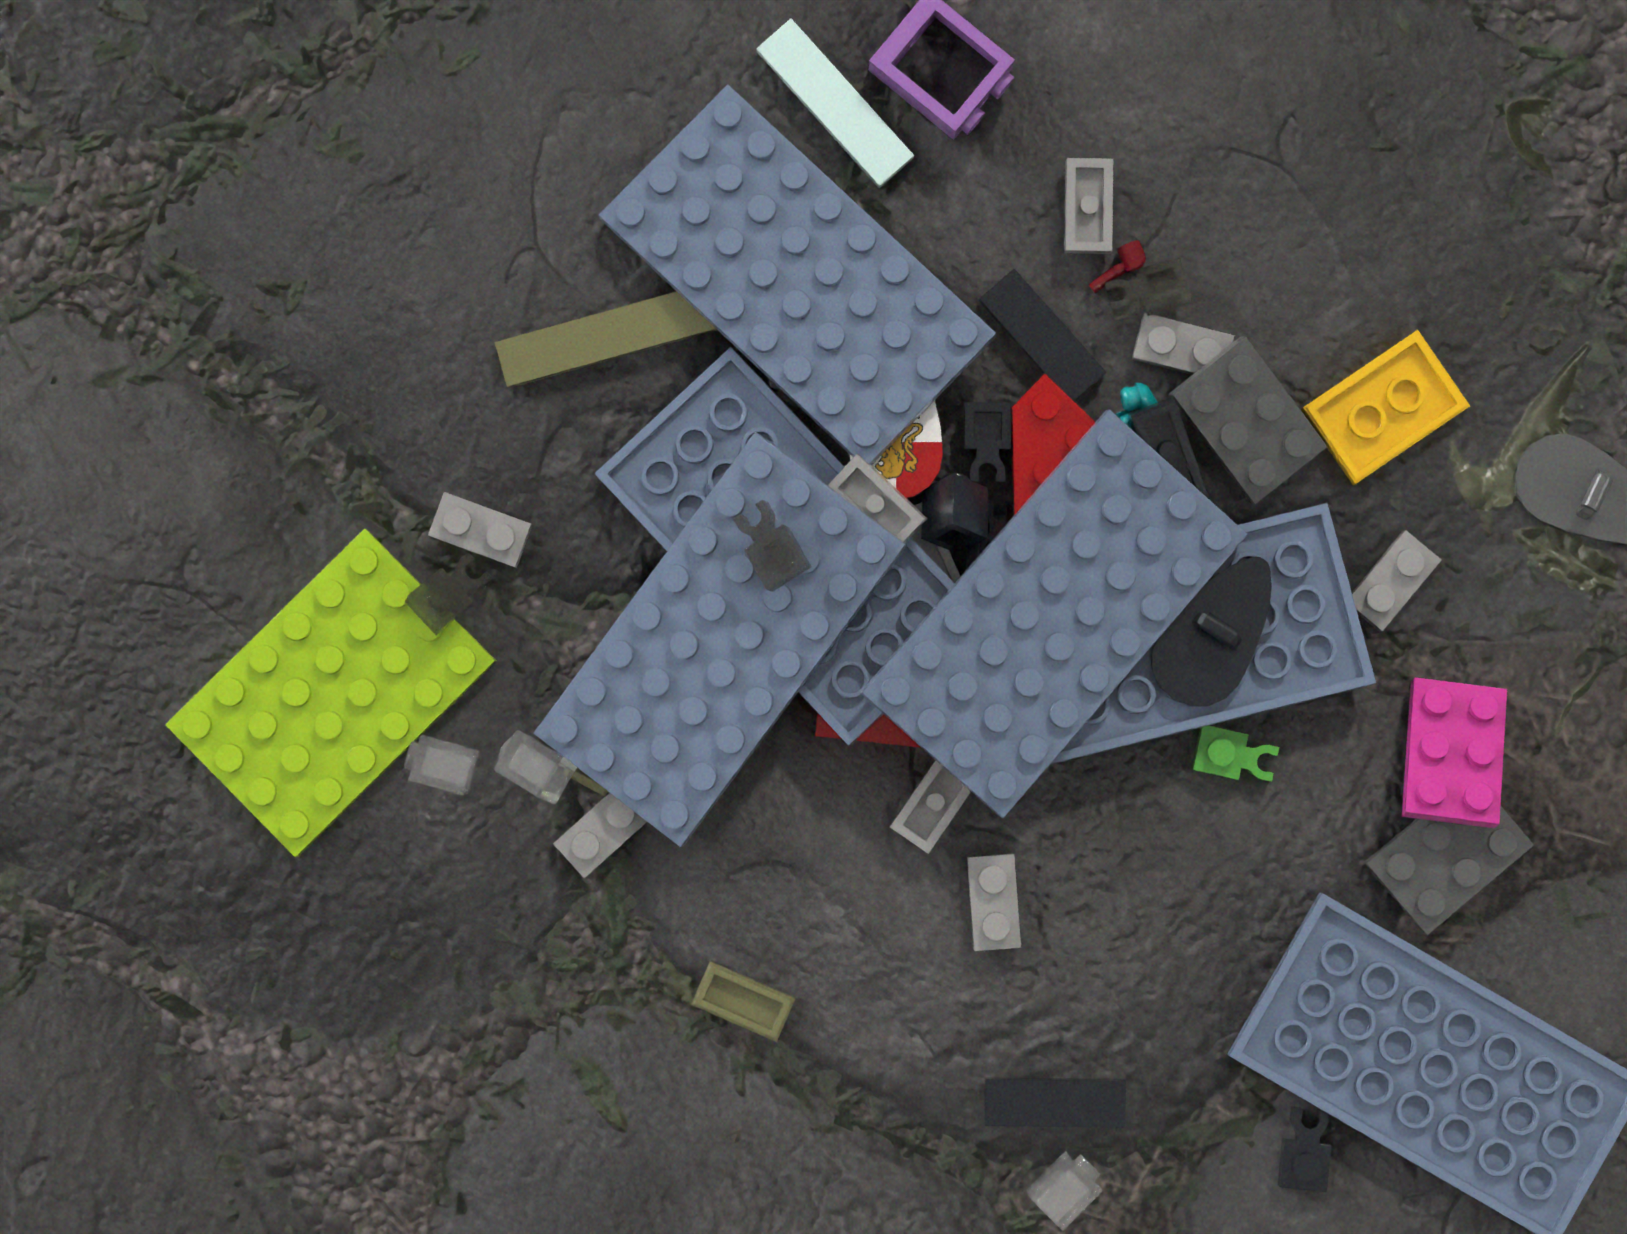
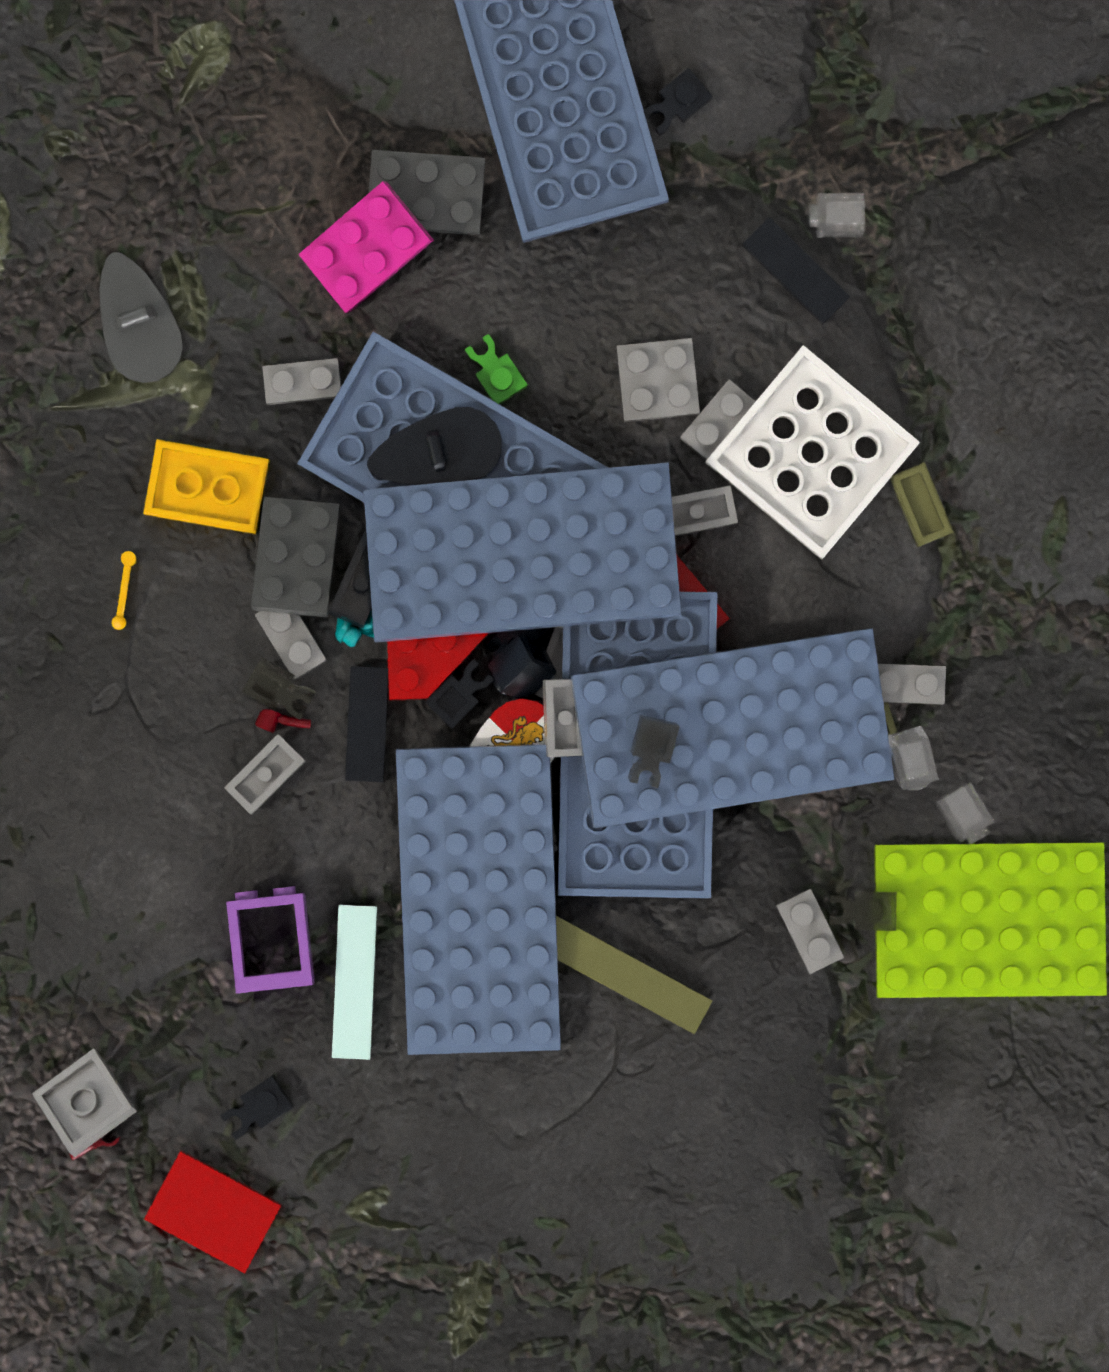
camera: 140 degrees left, 0 degrees up
none -> yellow hinge [111,551,137,630]
none -> light grey plate [616,338,700,423]
none -> white piece [705,345,920,560]

